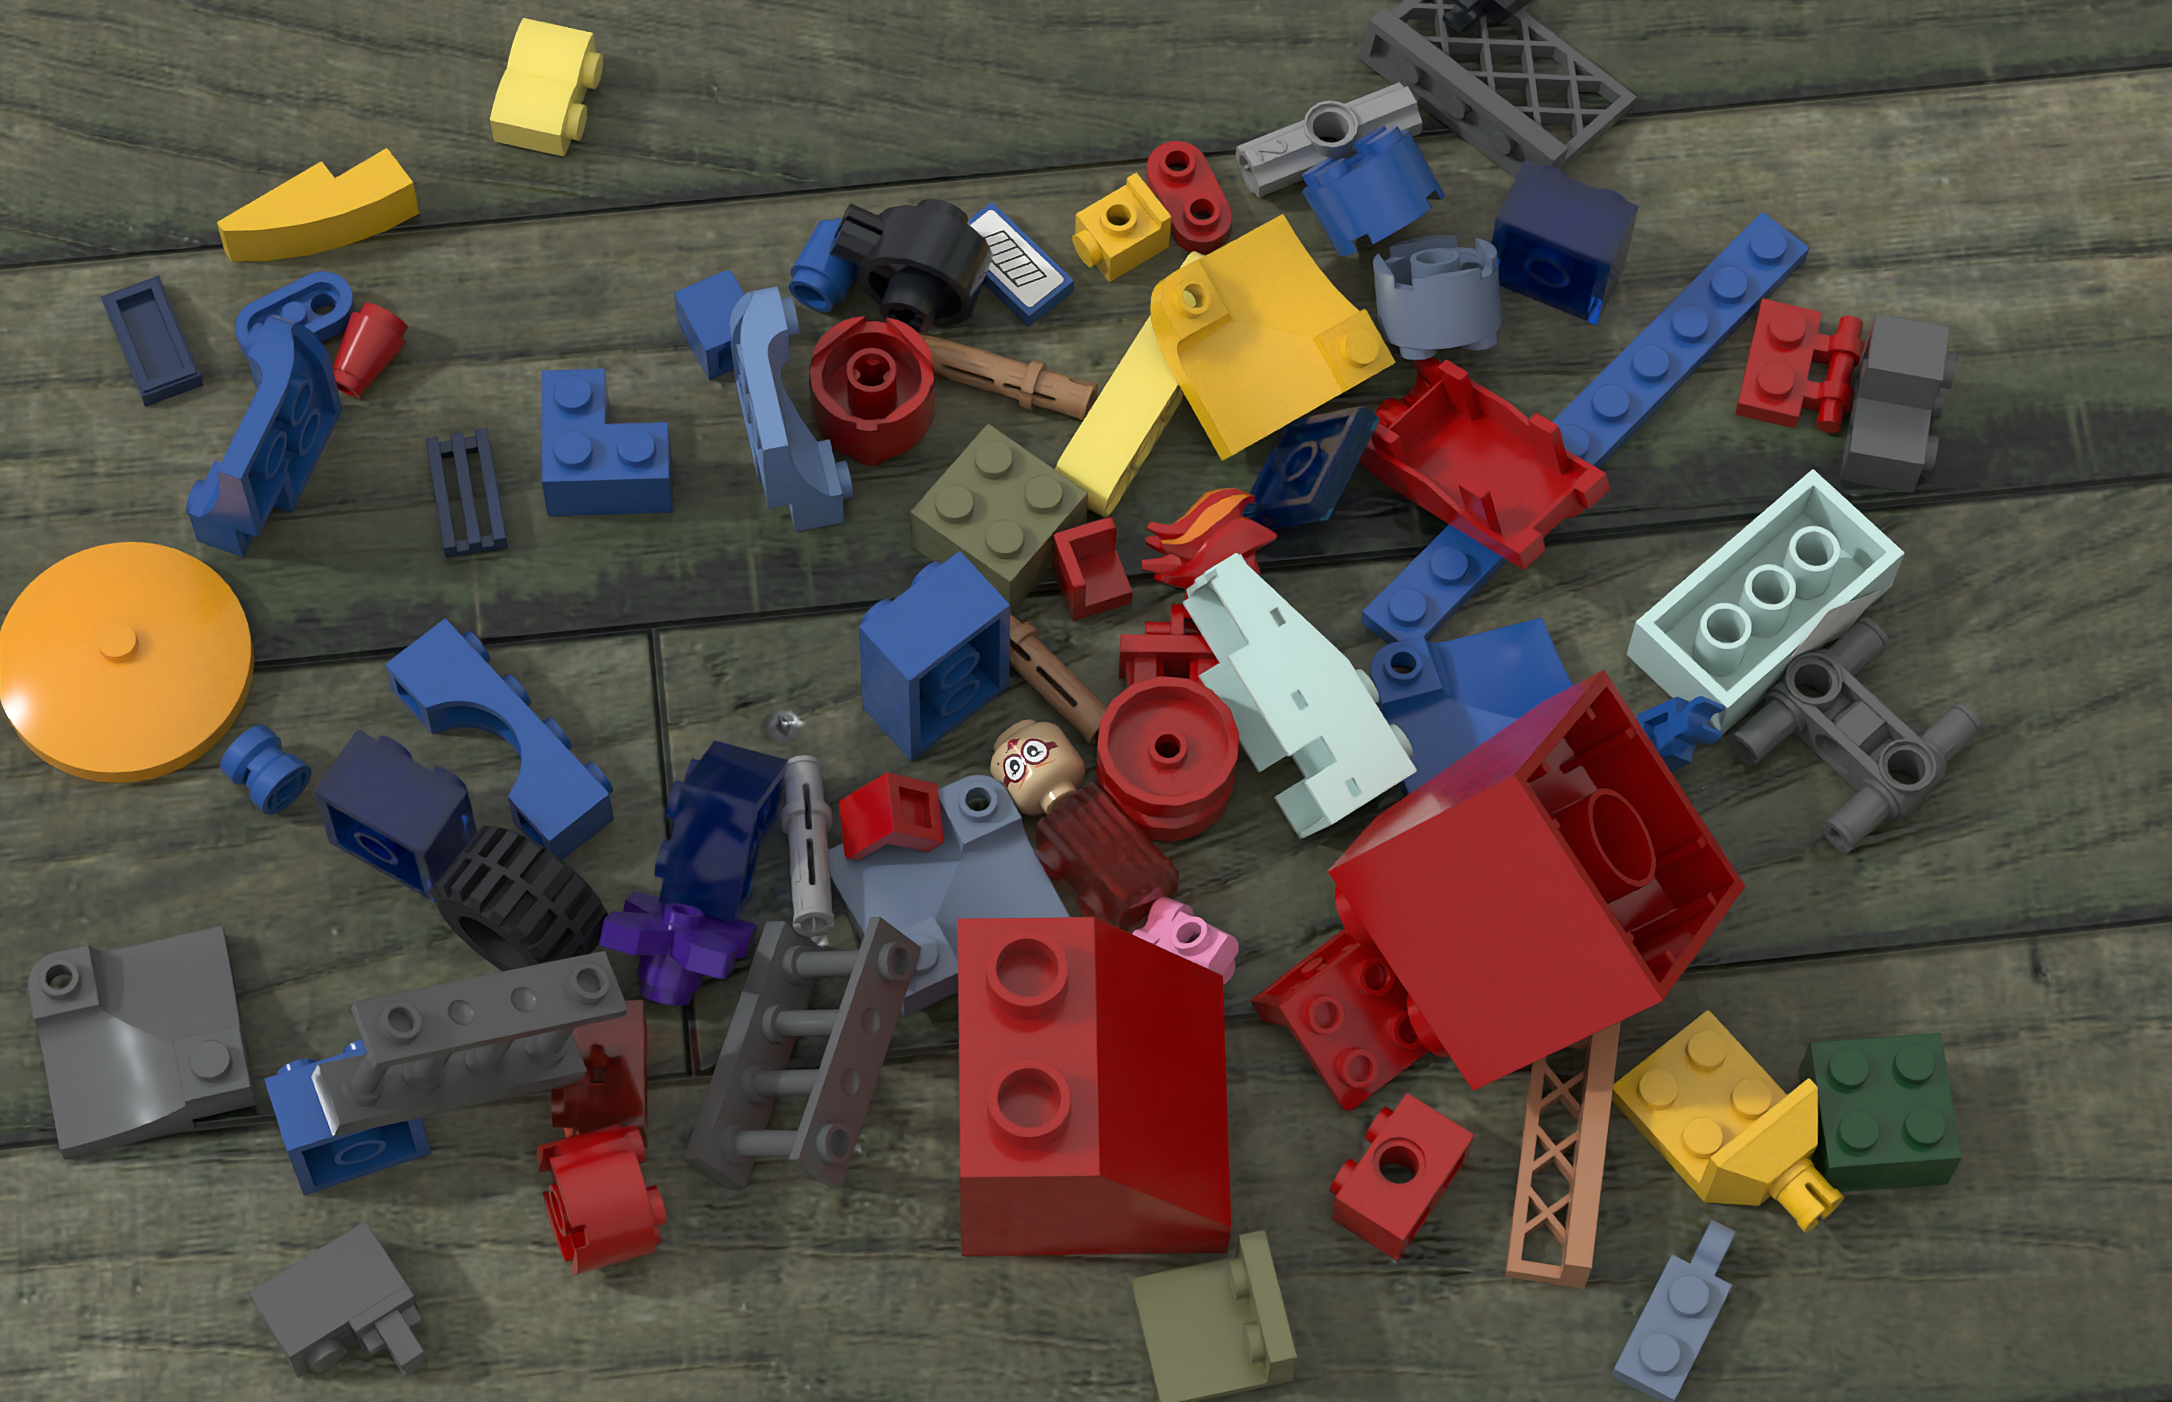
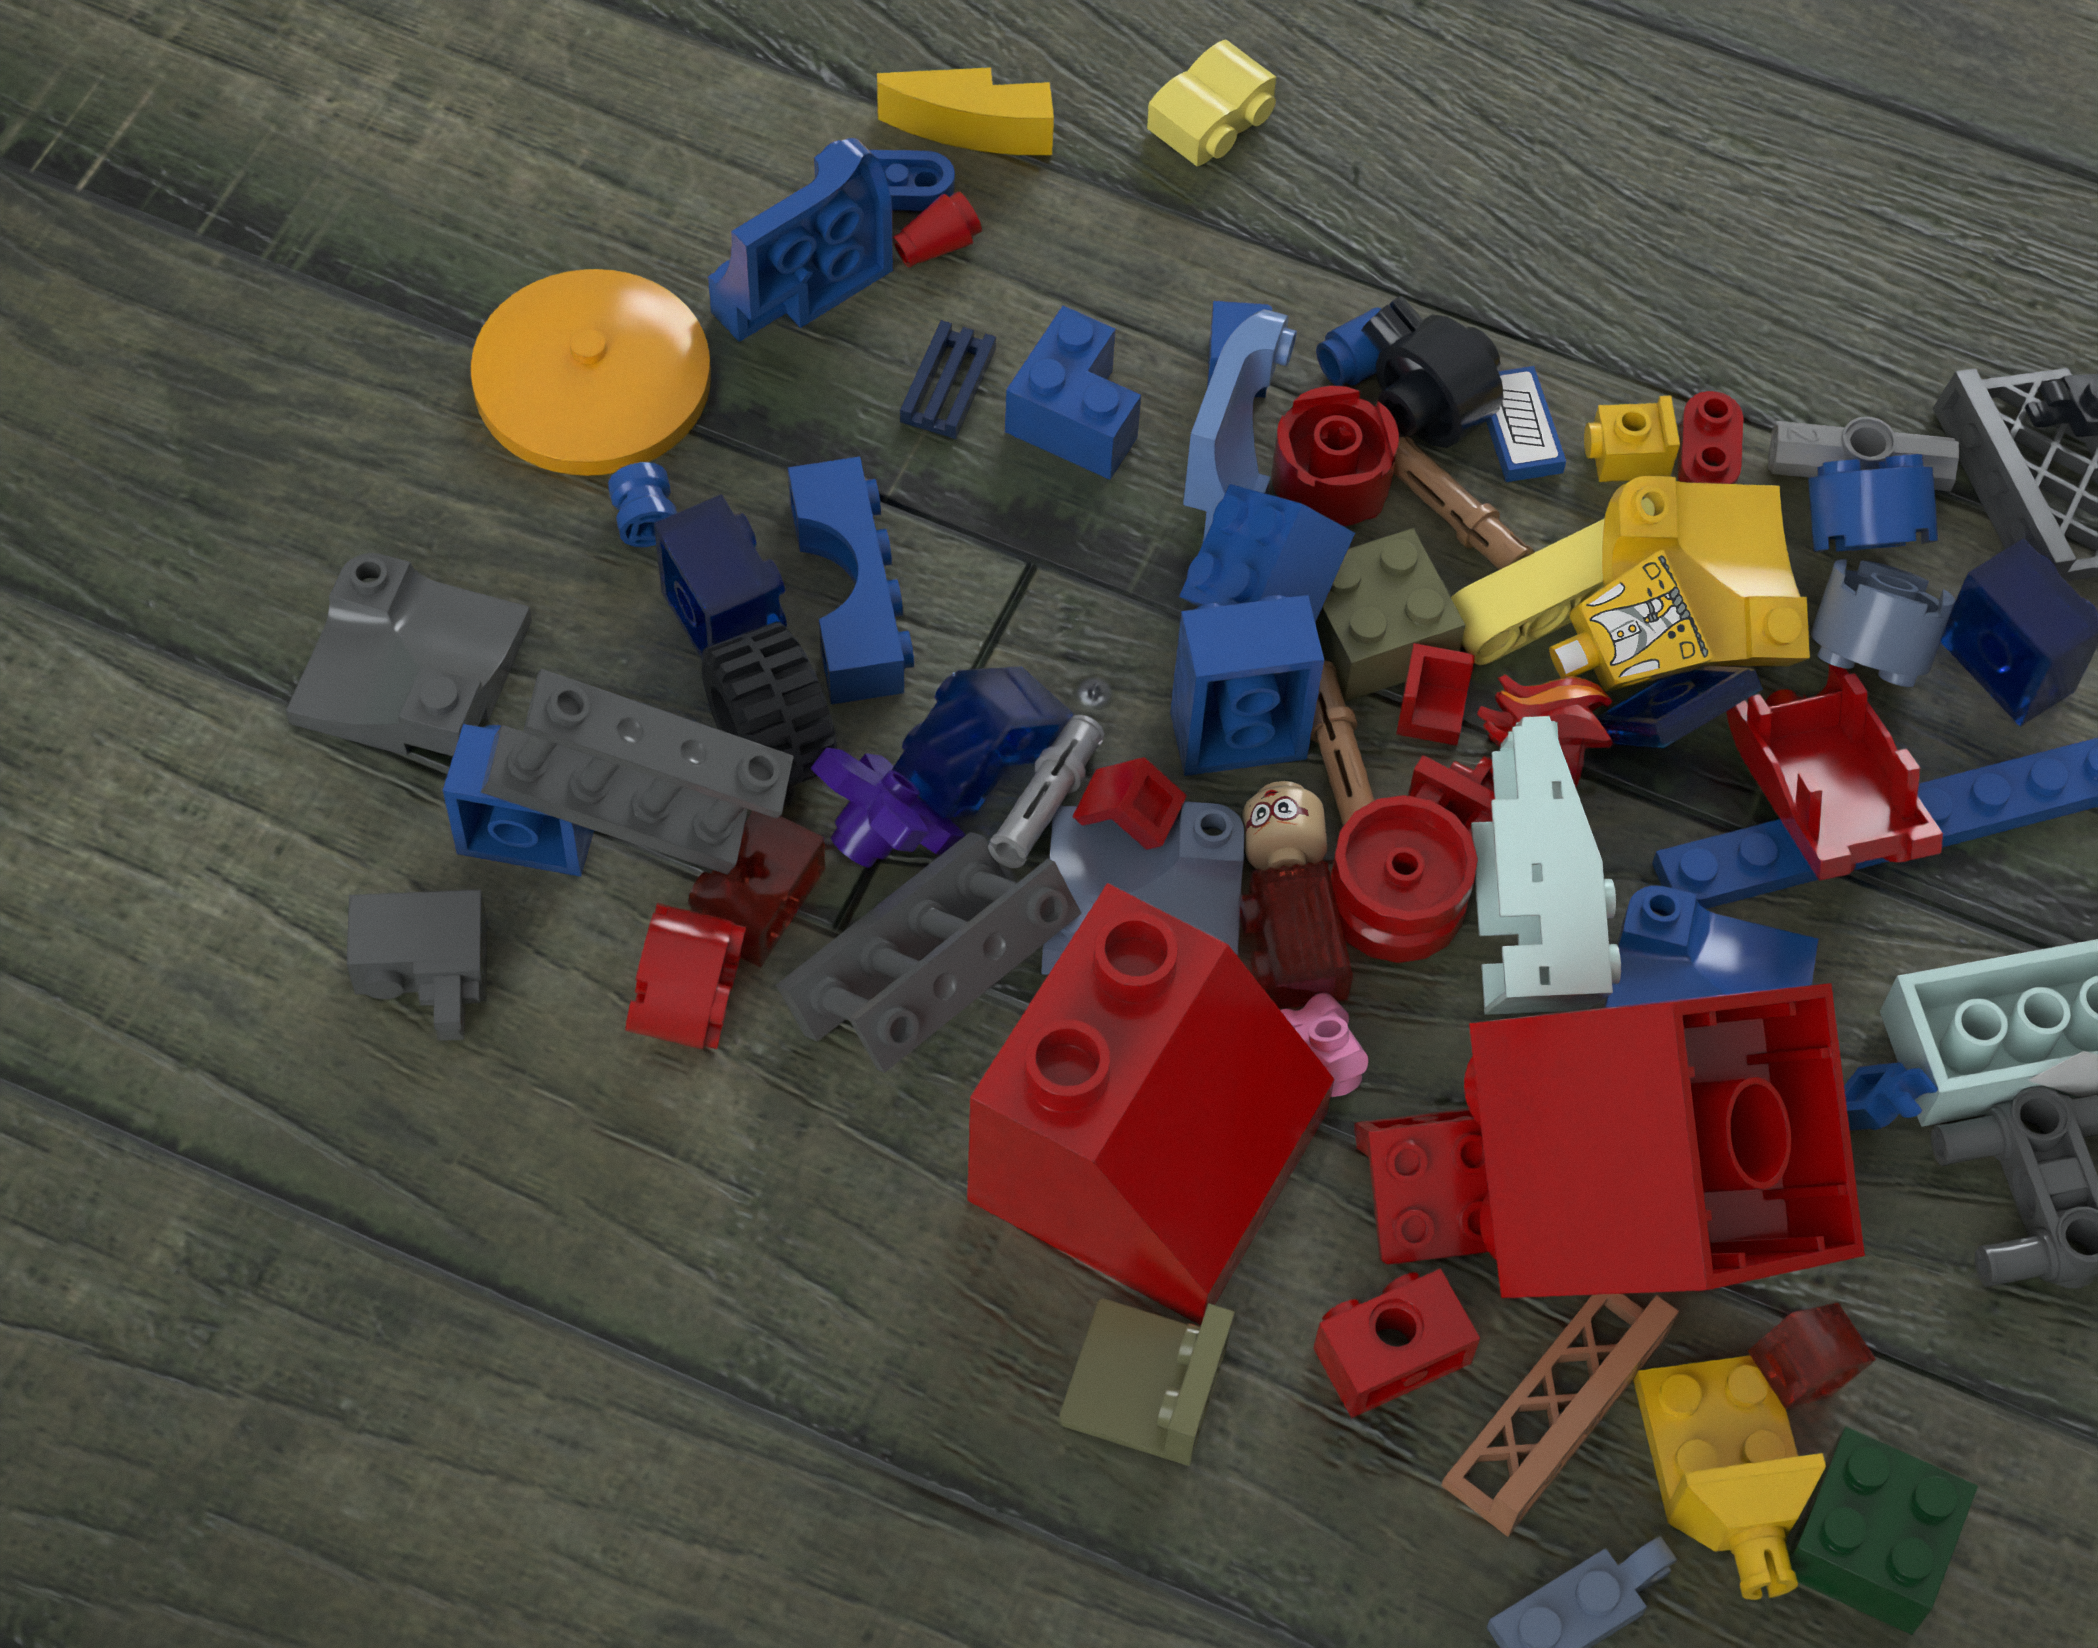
camera: 30 degrees right, 5 degrees down
dark blue tile [101,276,203,407] -> none
none -> blue brick [1179,484,1355,622]
none -> torso [1549,550,1714,692]
none -> clear red brick [1748,1302,1876,1409]

